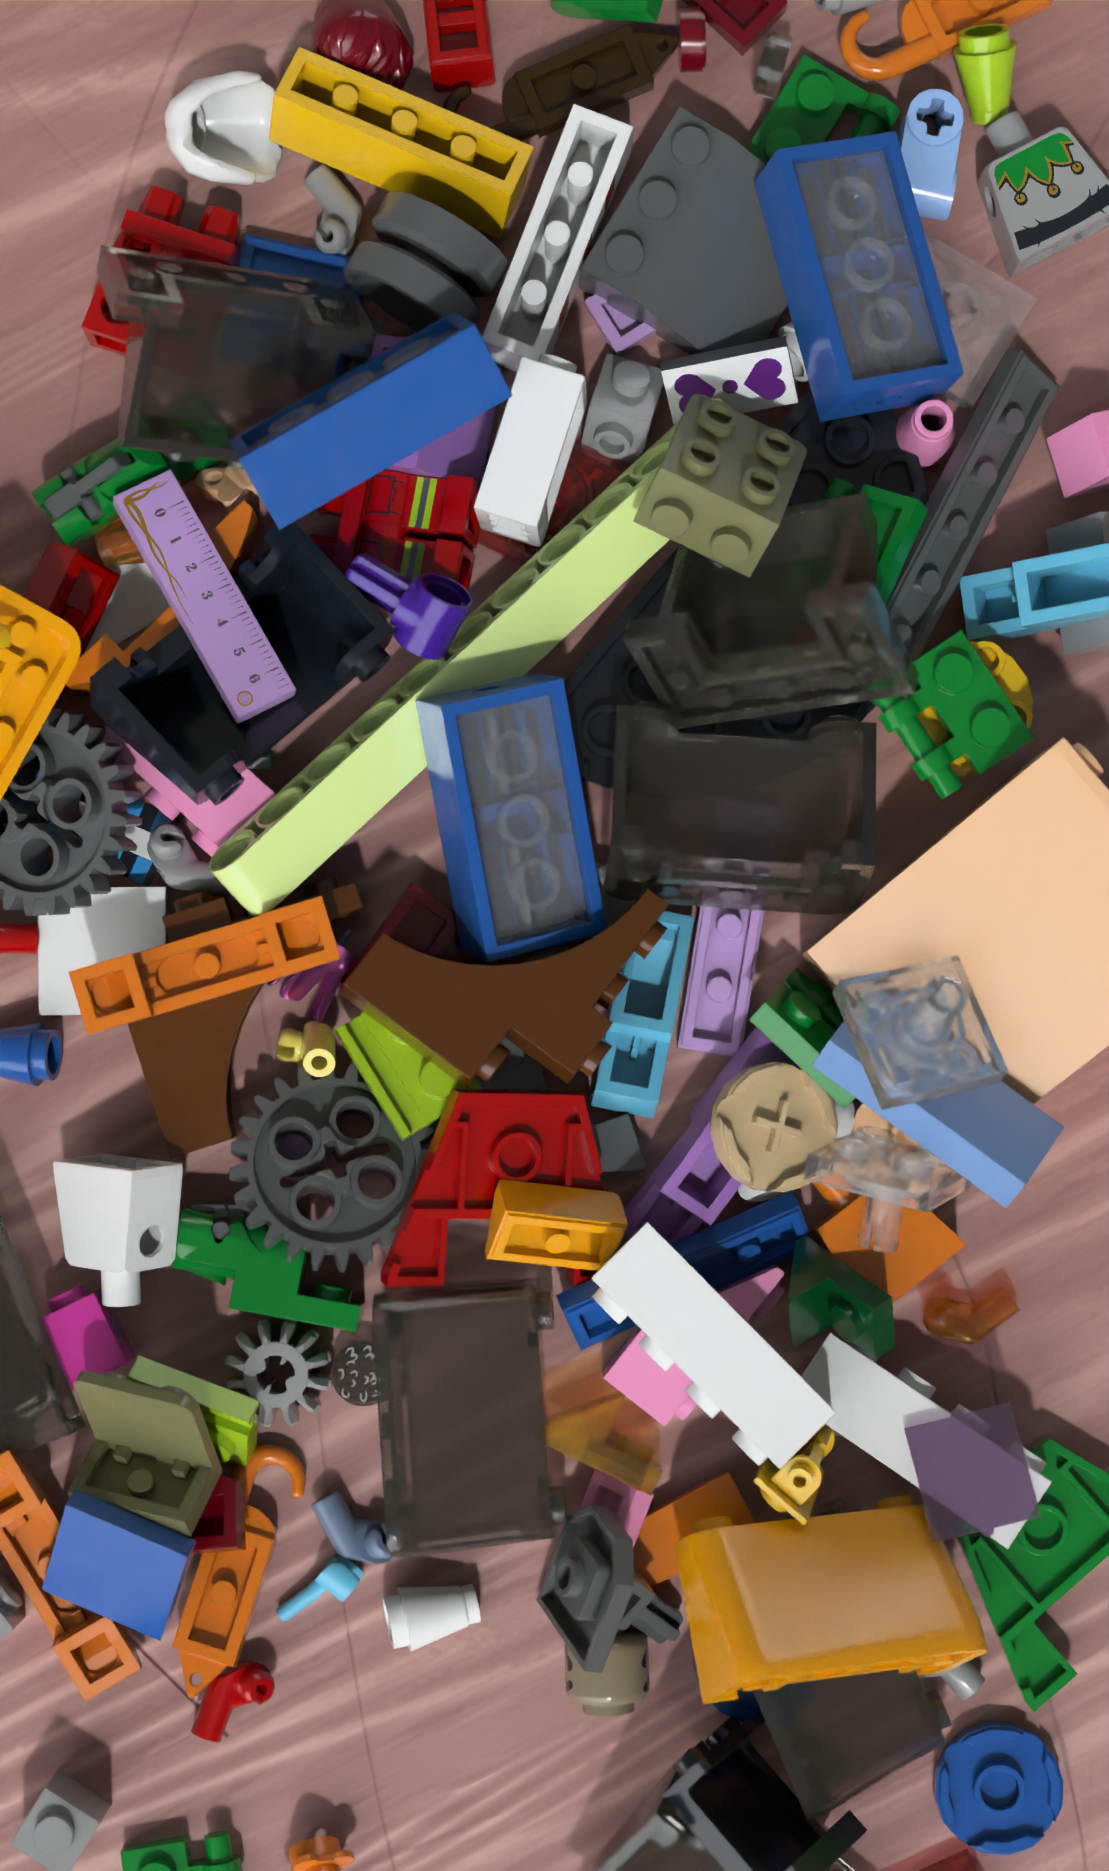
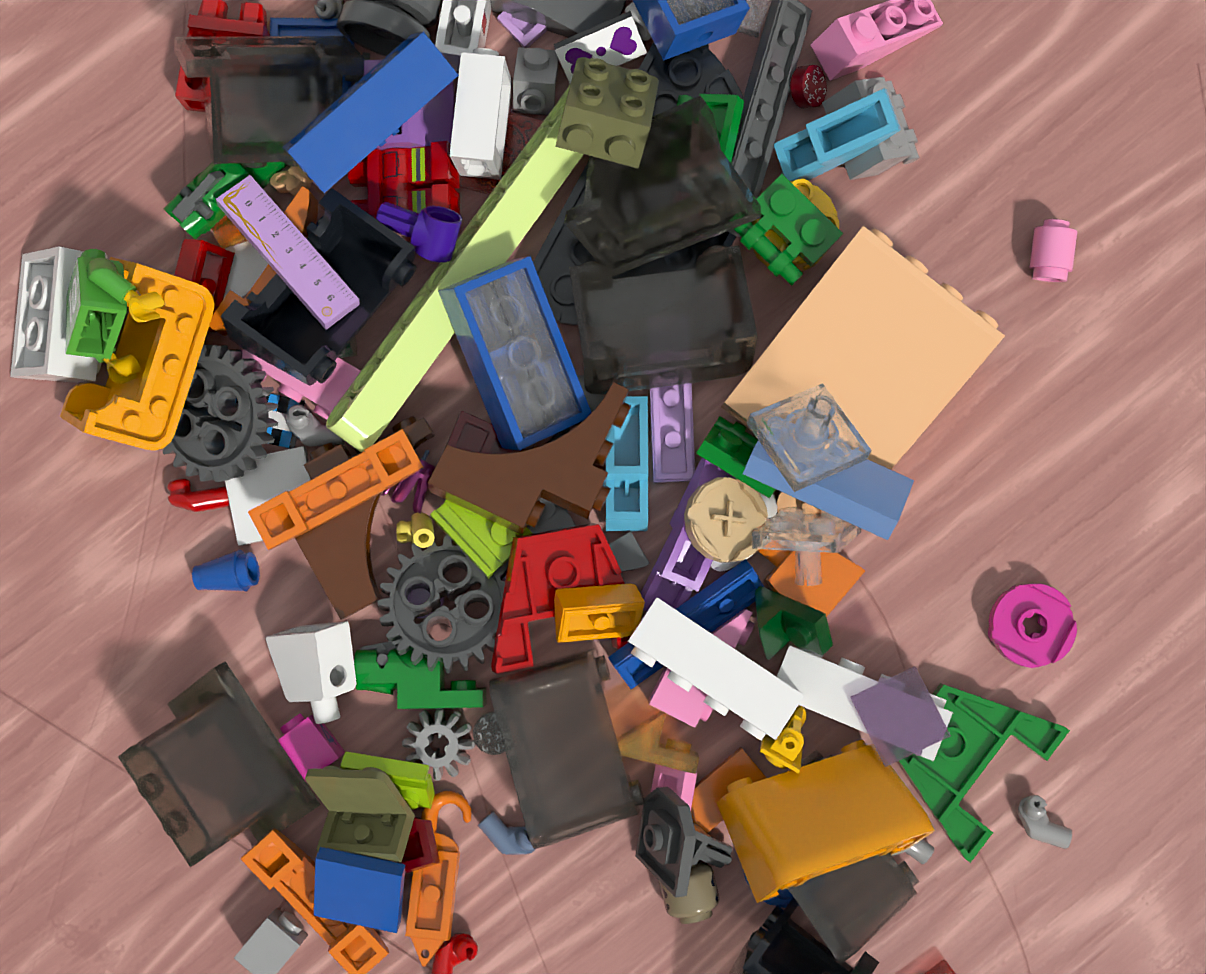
camera: 10 degrees left, 0 degrees up
medium azure hand [276,1555,364,1622] -> none
white cone [382,1584,481,1652] -> none
bright pink cone [896,400,956,466] -> none
clear orange arm [923,1285,1020,1345] -> none
blue tile [933,1720,1064,1855] -> none
none -> dark red tile [790,65,827,109]

